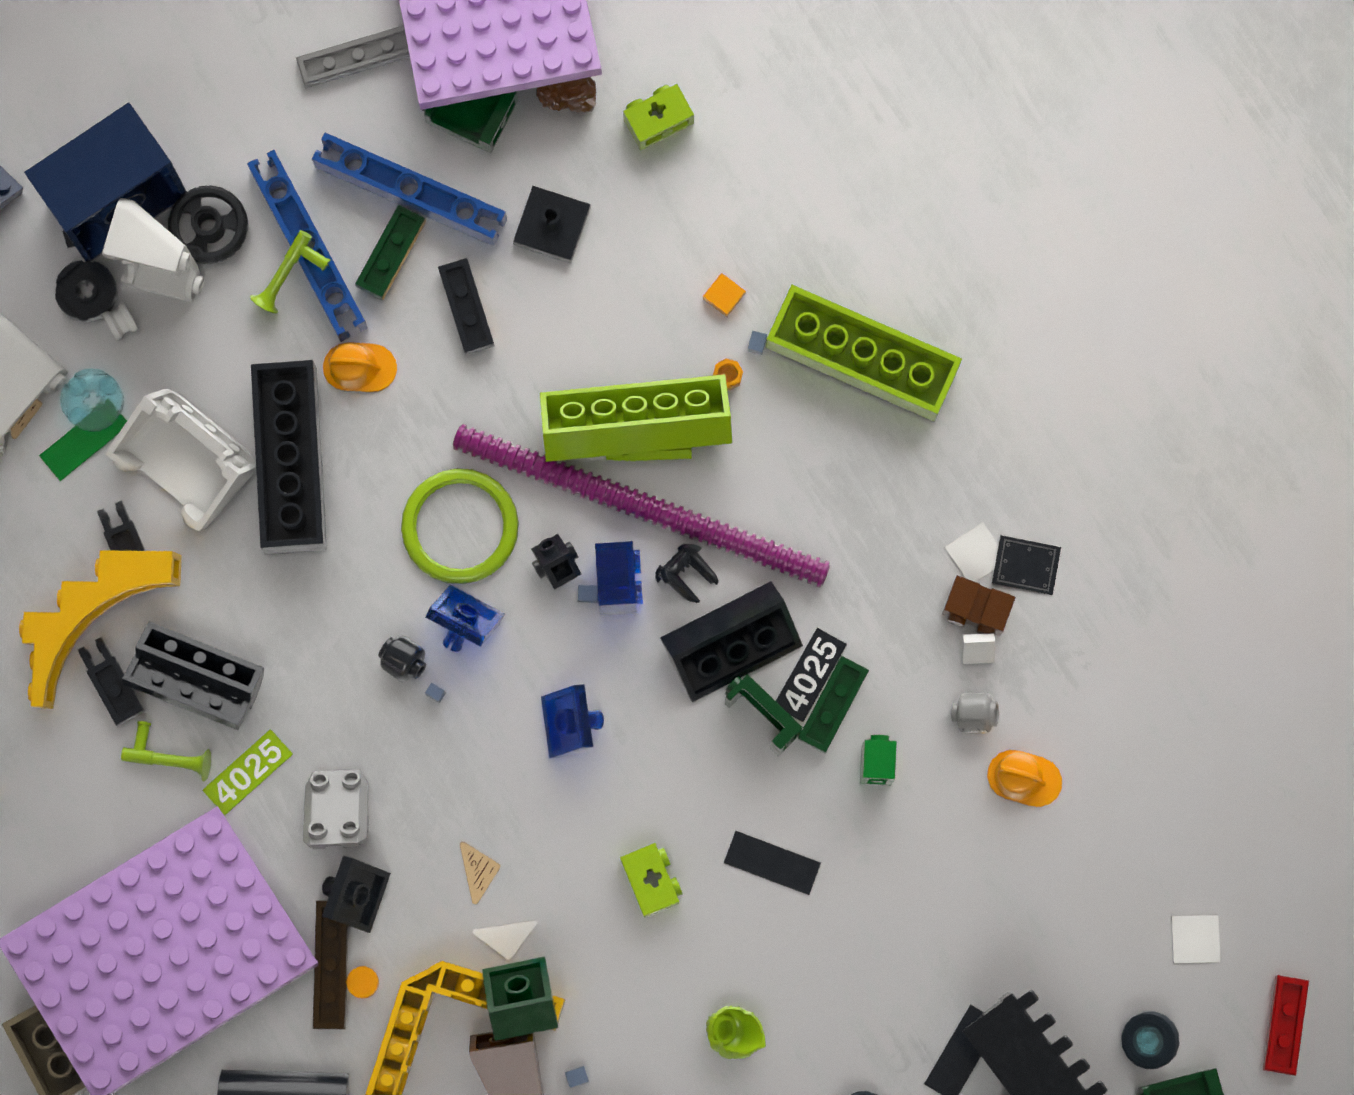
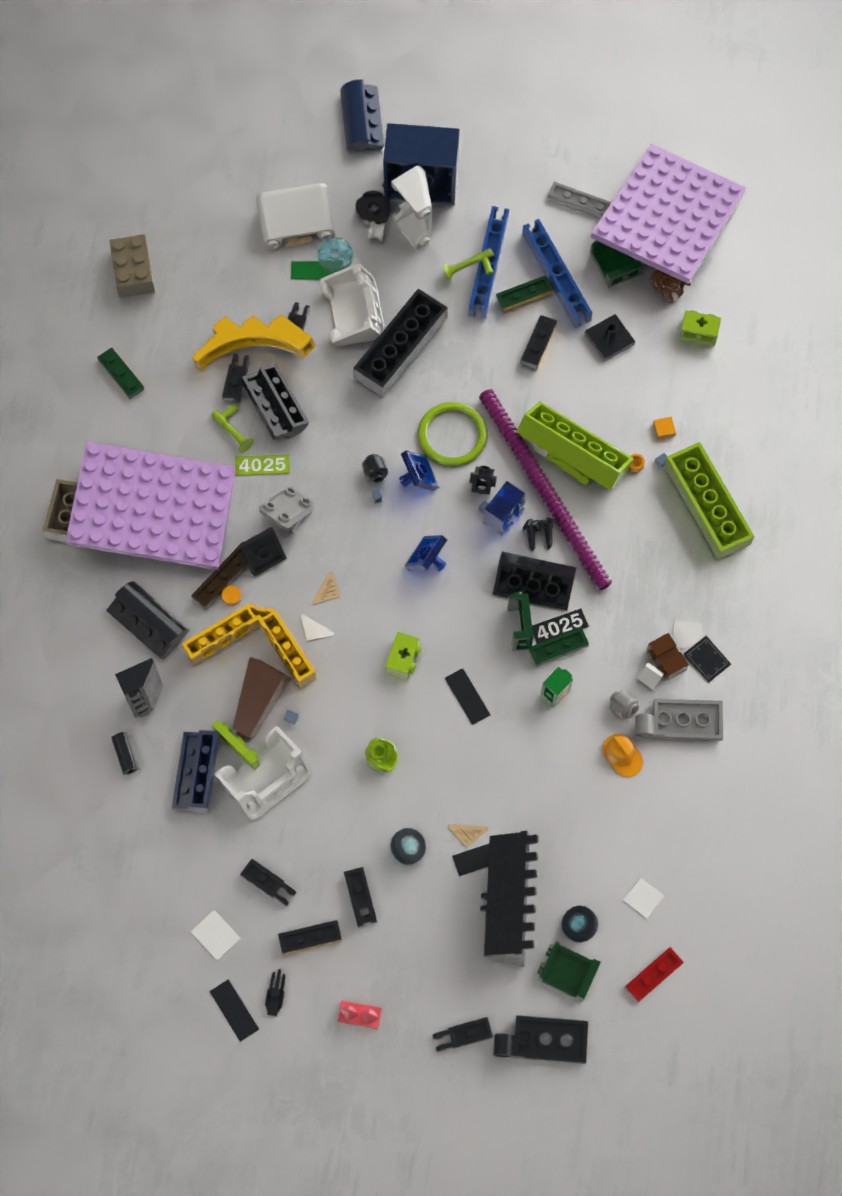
camera: 40 degrees right, 10 degrees down
black wheel [168,185,248,264] -> none
light orange piece [323,342,397,392] -> none
dark green slope [482,956,559,1041] -> none
none -> tan sticker [448,824,488,847]
none -> light grey hinge [635,699,723,741]

